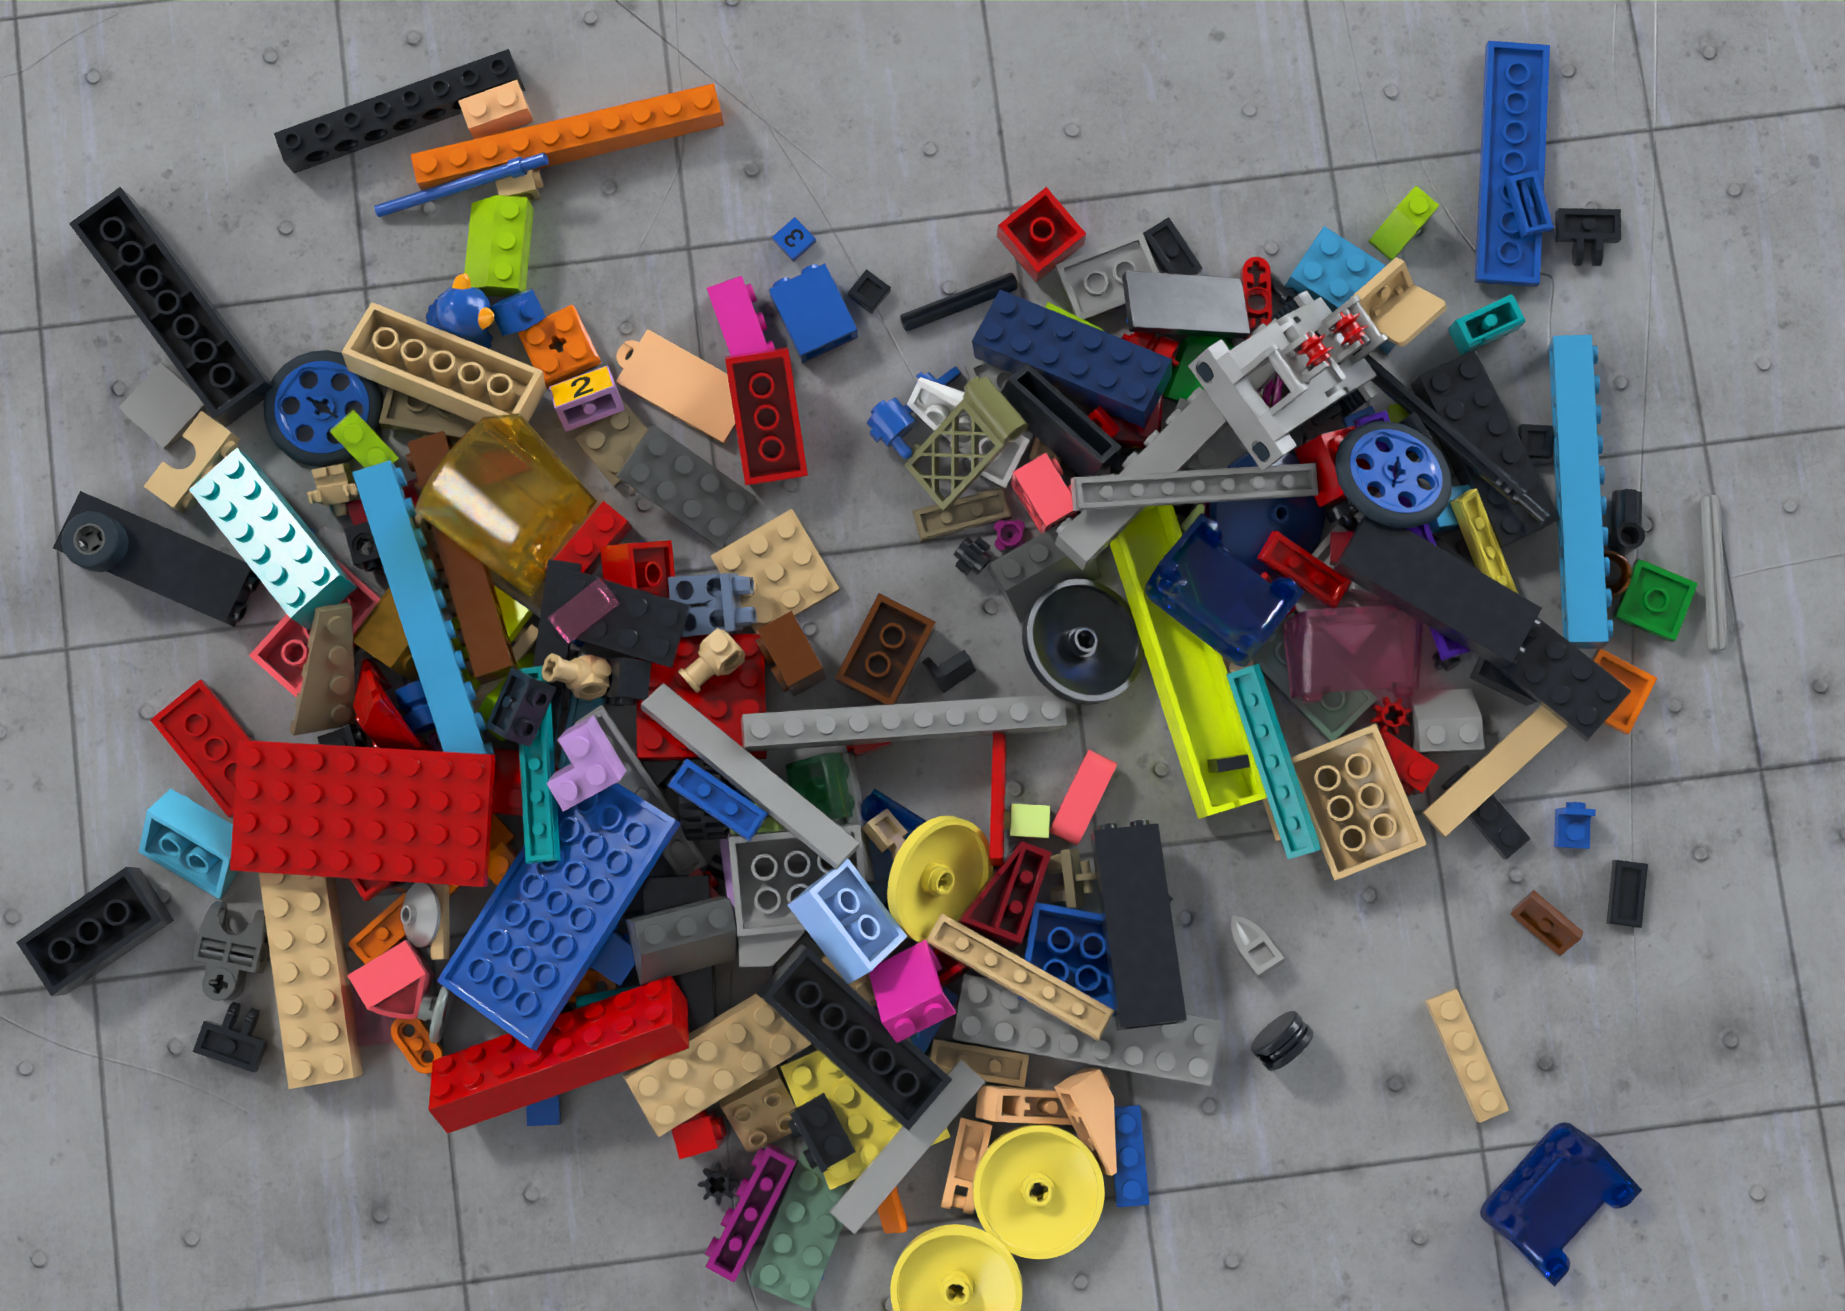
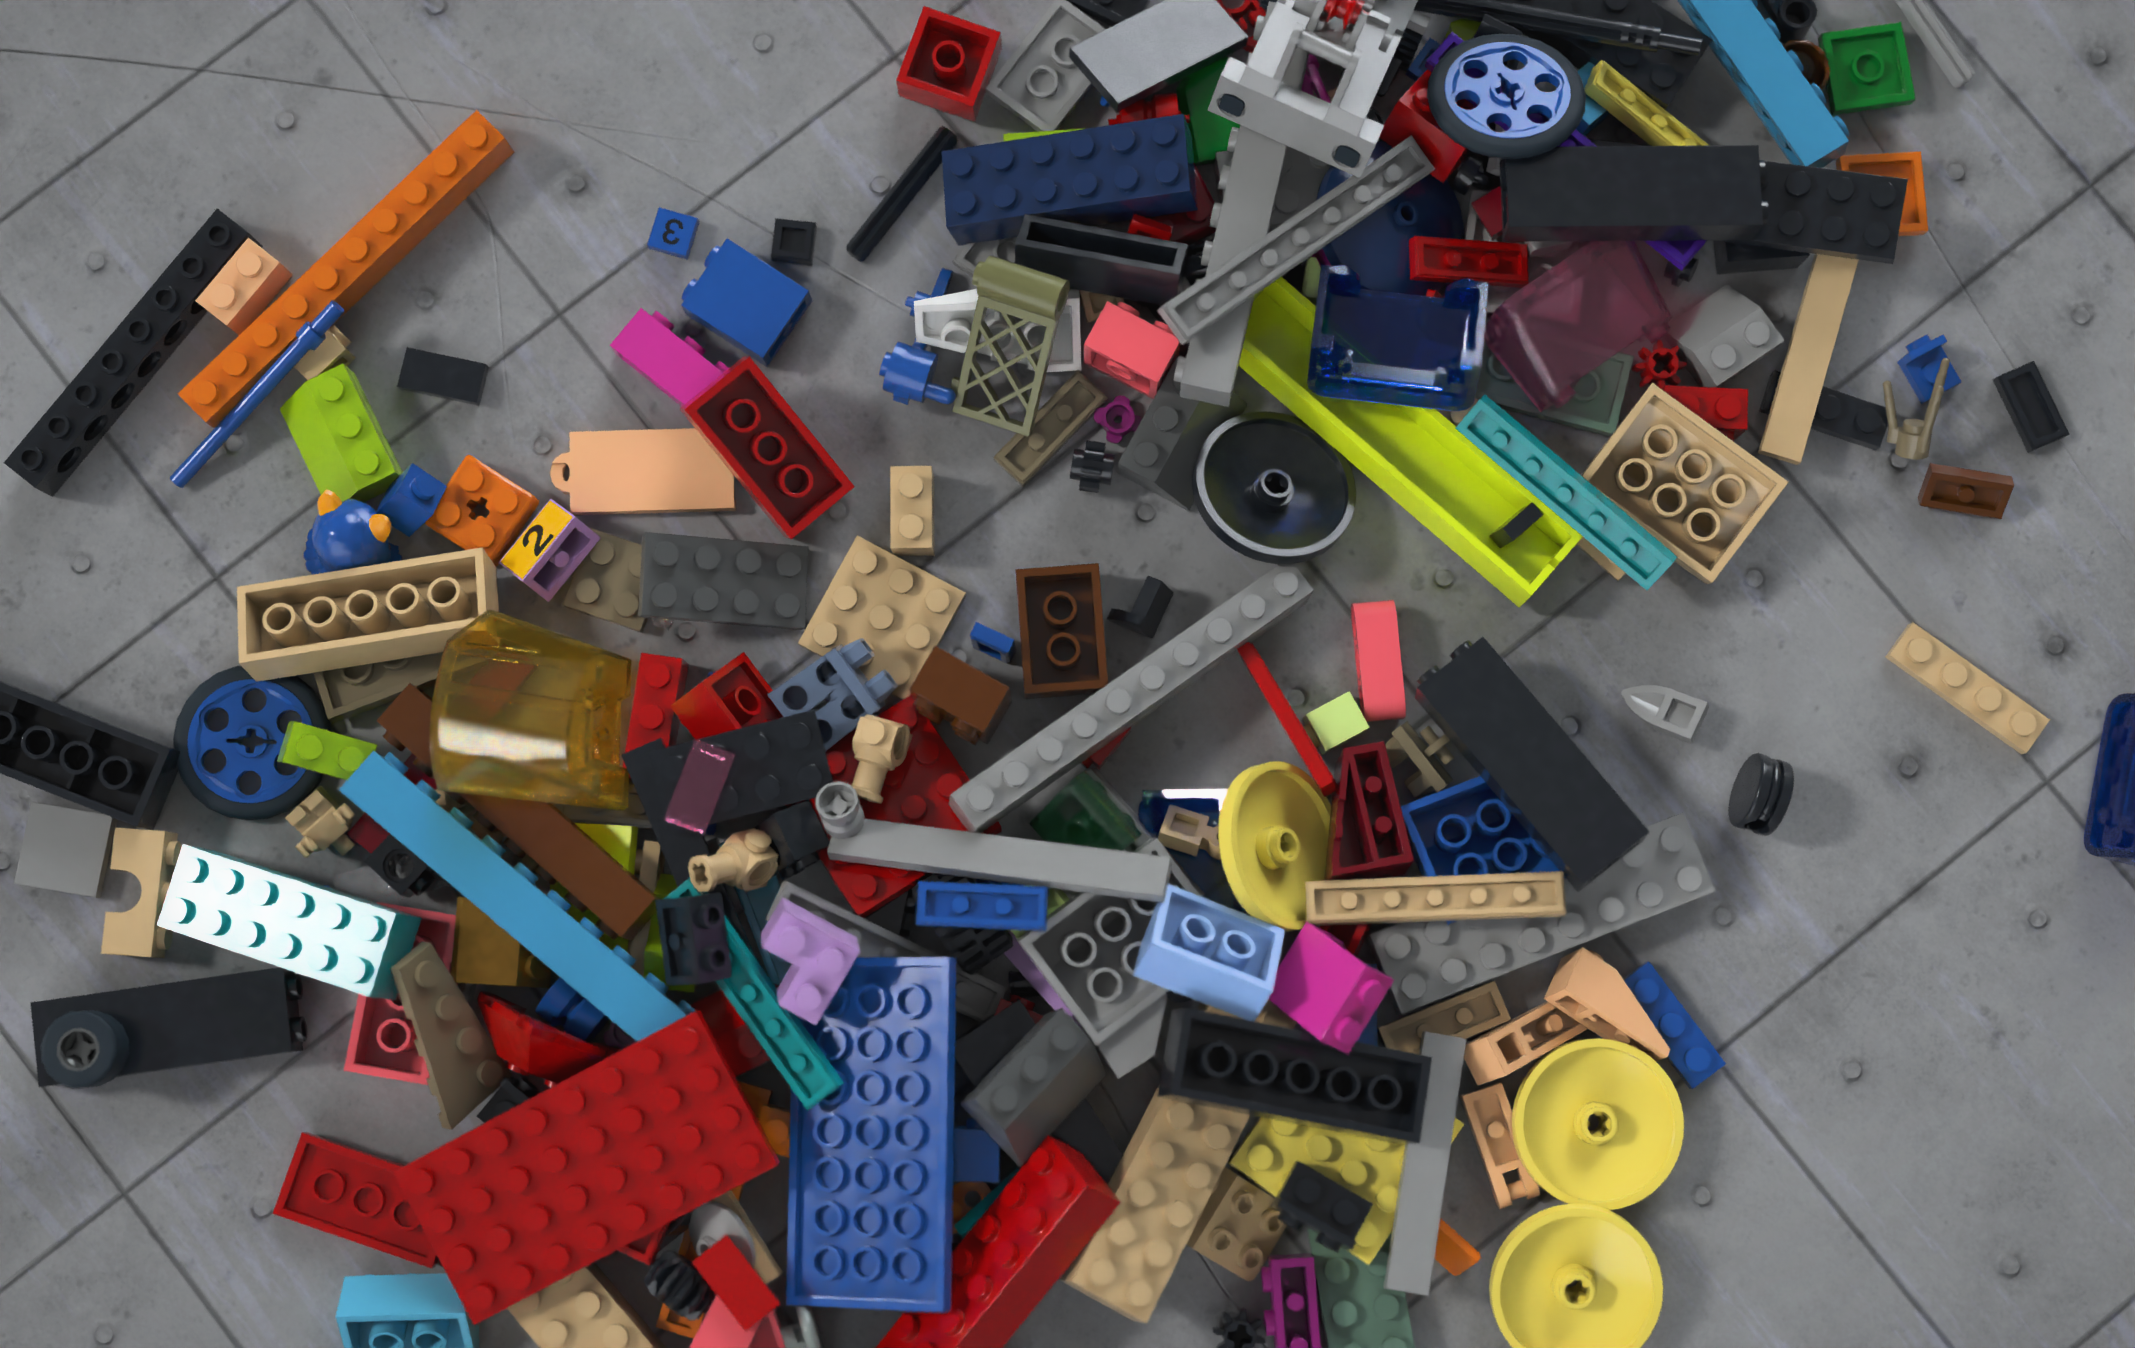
camera: 30 degrees left, 0 degrees up
red brick [671,1109,727,1160] -> none
none -> black tile [397,347,489,406]
none -> black gear [643,1250,717,1320]
none -> red tile [692,1234,781,1332]
none -> light grey wheel [816,781,865,839]
none -> tan brick [890,466,935,556]
none -> blue tile [970,622,1016,664]
none -> dark tan plant [1883,358,1950,459]

